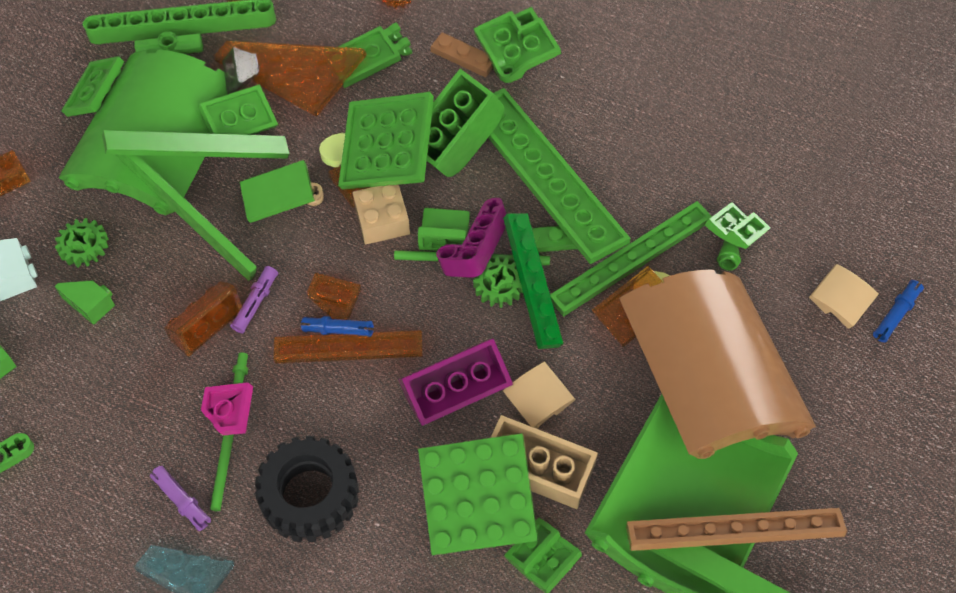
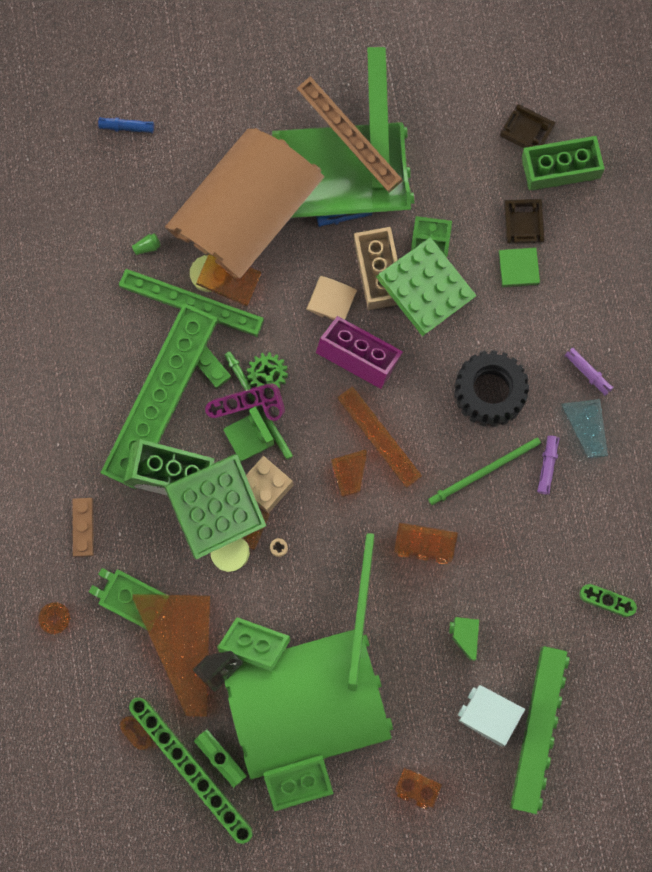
camera: 120 degrees left, 15 degrees up
bright green gear [55,218,109,267] -> none
bright green tile [102,130,290,159] -> none
dark pink plate [201,382,253,436] -> none
medium lavender pin [230,266,279,334] -> none
bright green tile [240,160,315,223] -> none
blue pin [301,316,374,337] -> none
bright green slope [473,7,561,83] -> none
green plate [503,213,563,349] -> none
bright green slope [705,202,770,249] -> none
tan slope [809,264,879,328] -> none

